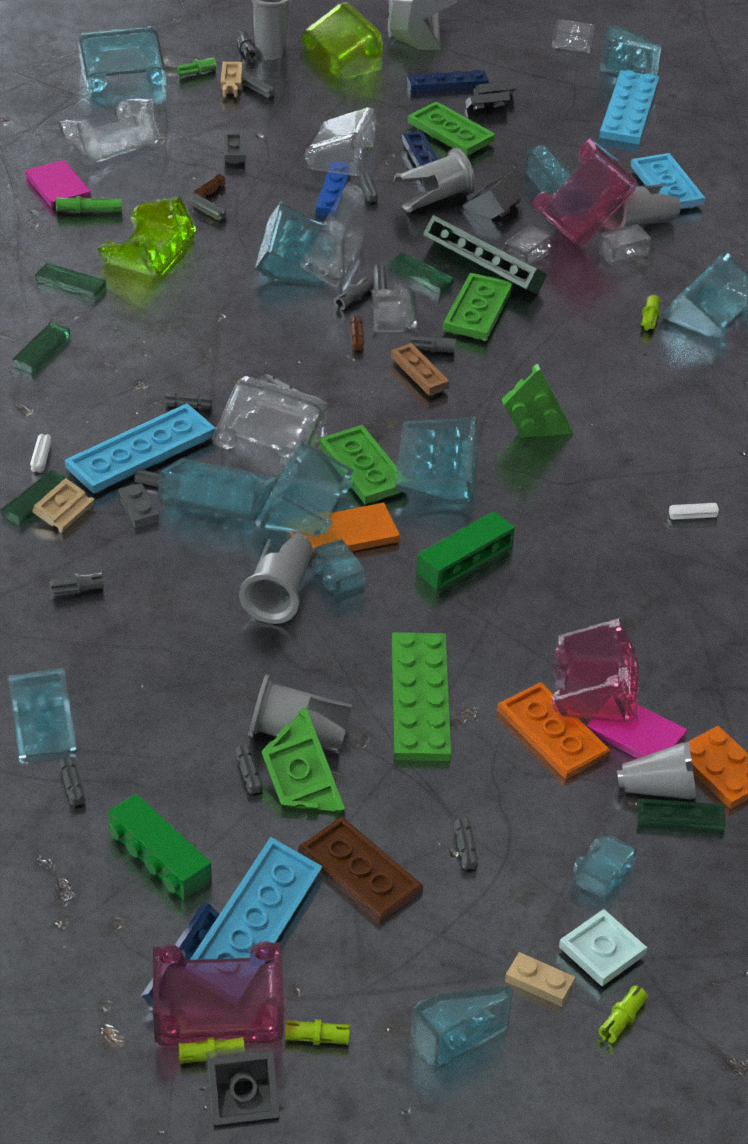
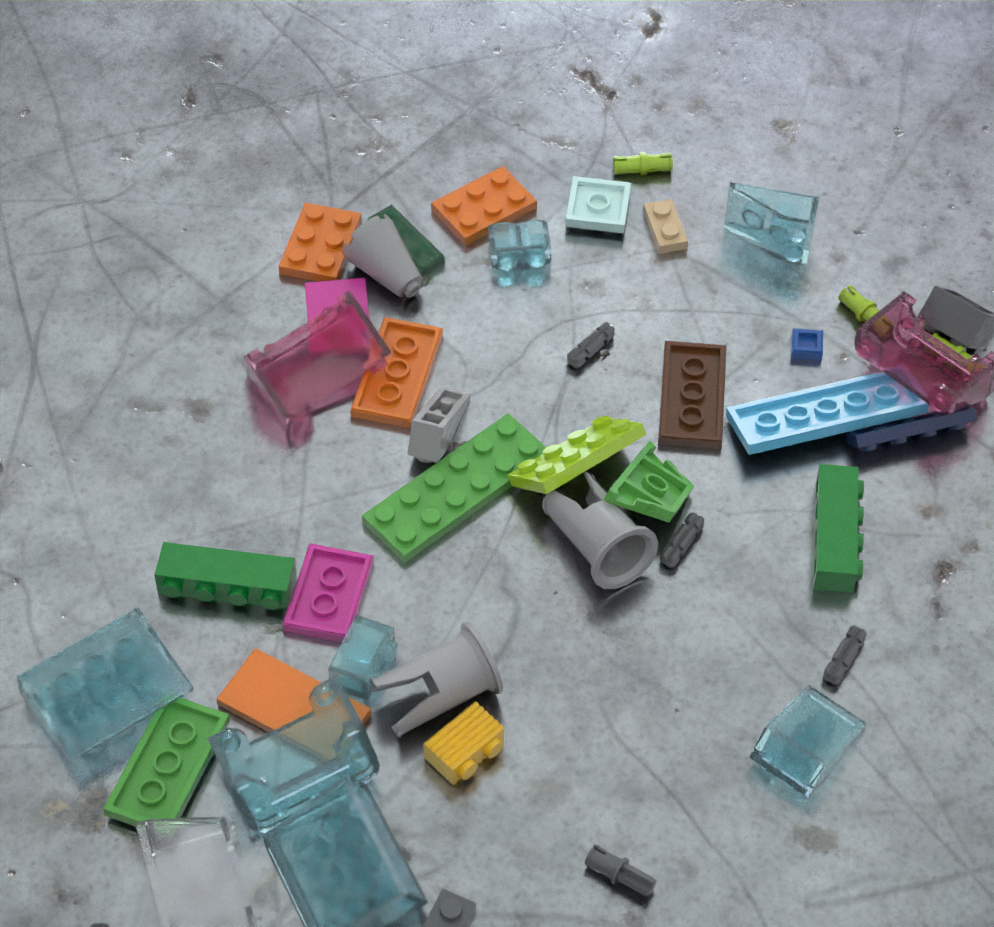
camera: 130 degrees left, 10 degrees up
none -> dark pink tile [282,543,374,644]
none -> light grey slope [407,386,471,463]
none -> yellow brick [423,702,504,785]
none -> orange plate [431,166,537,246]
none -> lime plate [508,416,647,494]
none -> blue tile [791,328,823,361]

